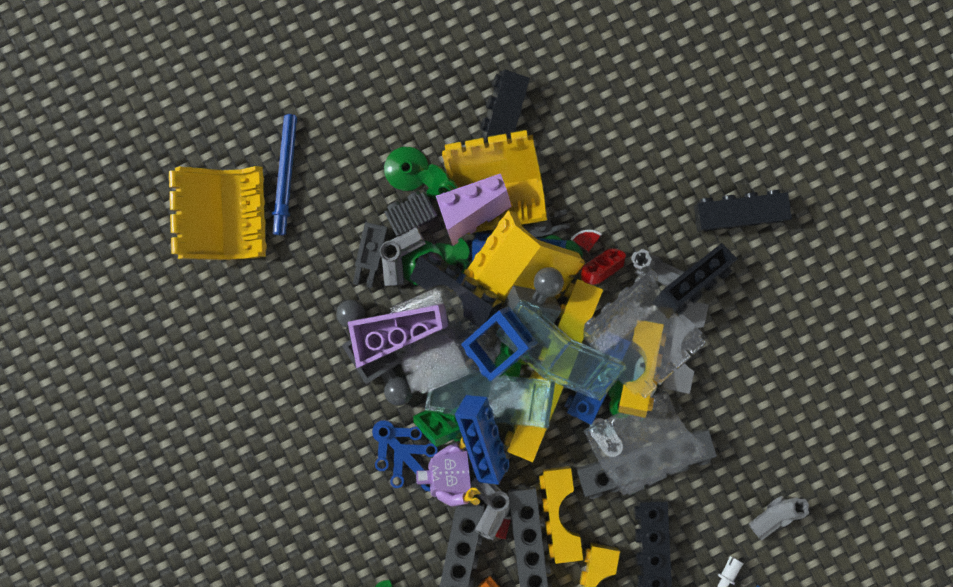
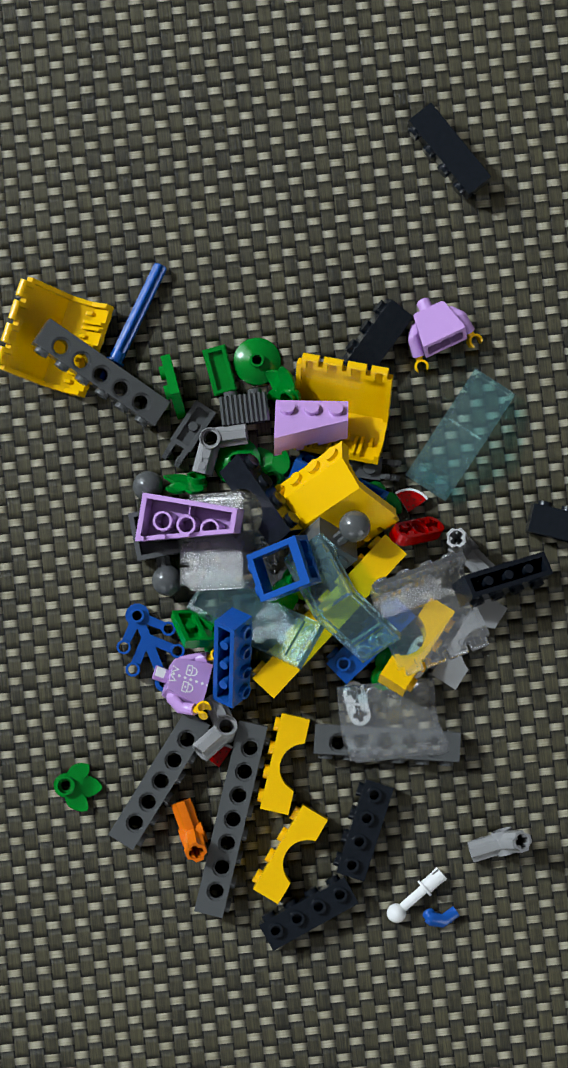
camera: 20 degrees right, 0 degrees up
none -> dark grey brick [31,318,170,427]
none -> green wing [158,354,186,420]
none -> green plate [163,472,208,494]
none -> green tile [202,344,238,397]
none -> clear light blue windscreen [406,368,515,501]
none -> lavender torso [408,298,483,373]

